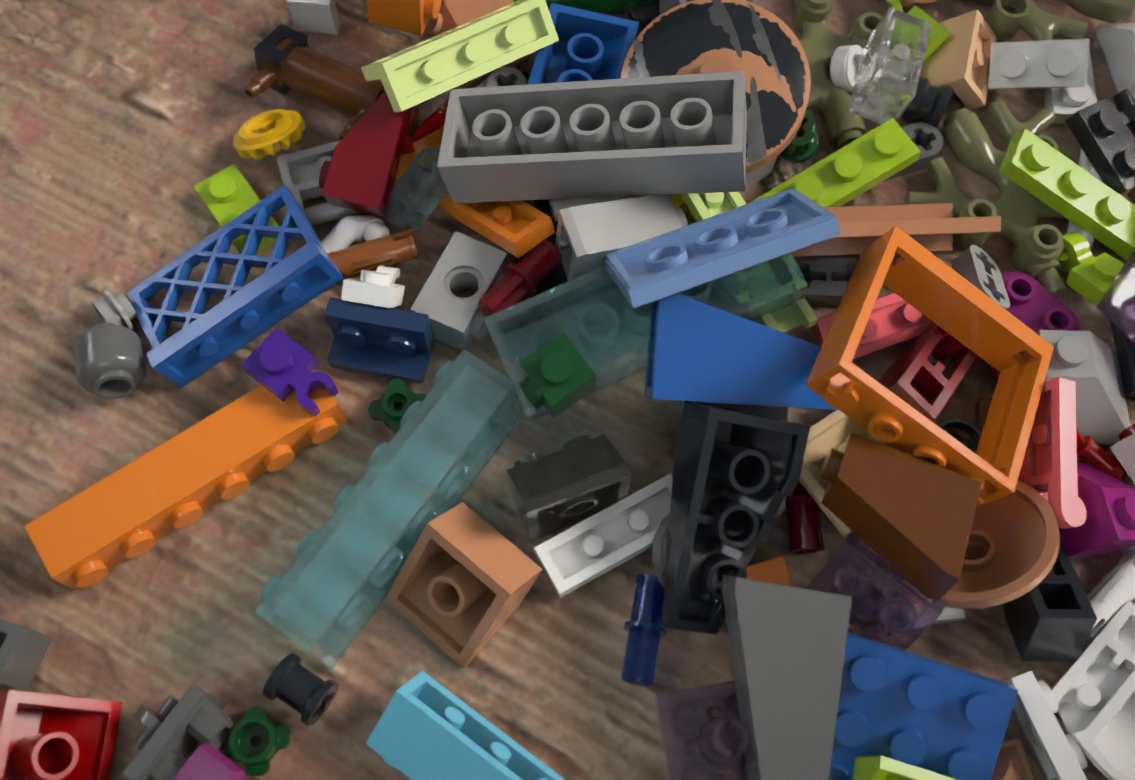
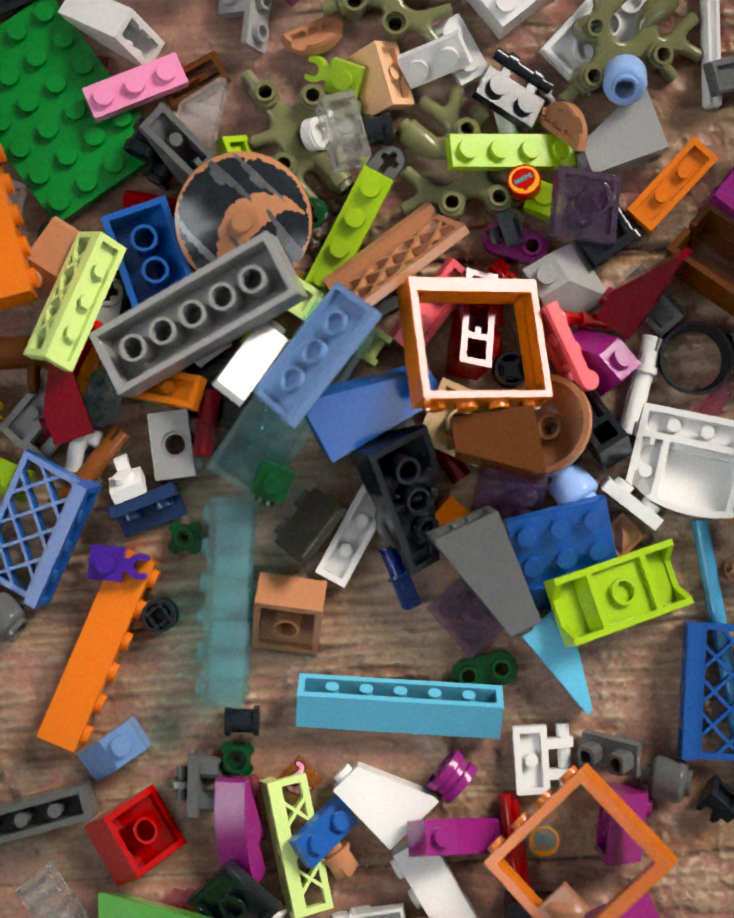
camera: 30 degrees left, 20 degrees up
light grey beam [952,245,1010,310] -> none
none -> medium blue slope [77,715,152,782]
none -> black wheel [141,598,180,633]
none -> black tile [485,210,527,250]
none -> red piece [492,304,504,362]
none -> red tile [507,164,542,200]
none -> light blue head [548,463,598,505]

